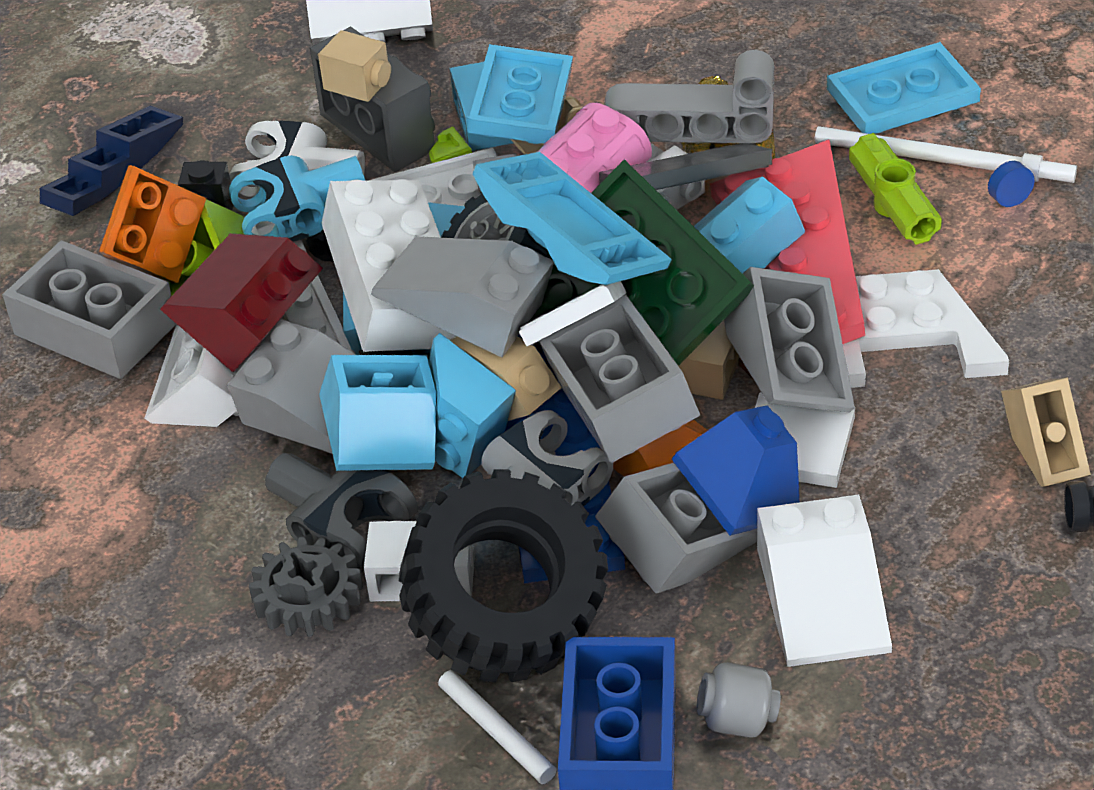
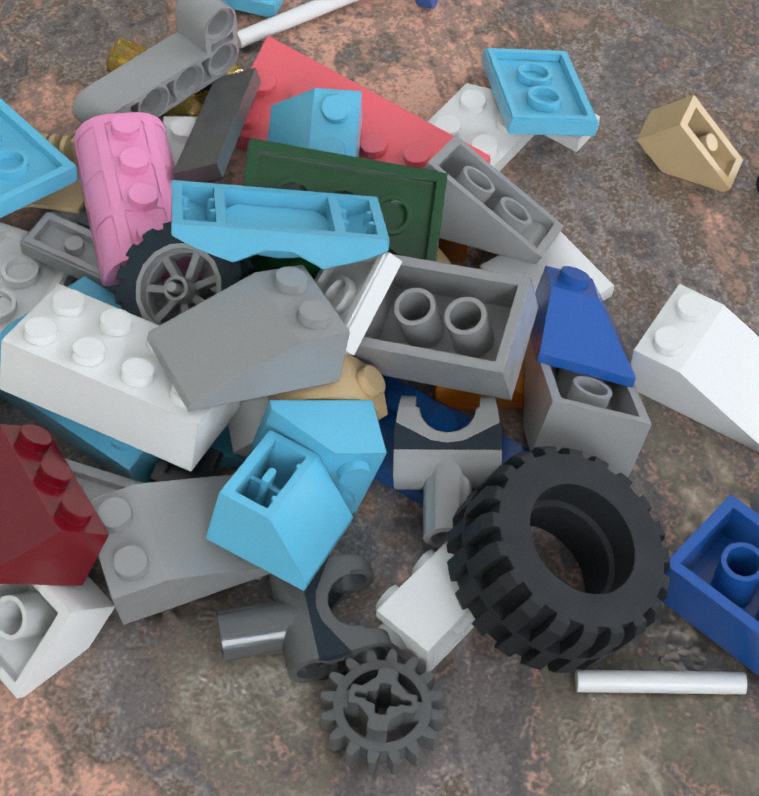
camera: 55 degrees left, 10 degrees up
lime piece [849,133,942,245] -> none
none -> medium azure tile [481,48,599,136]

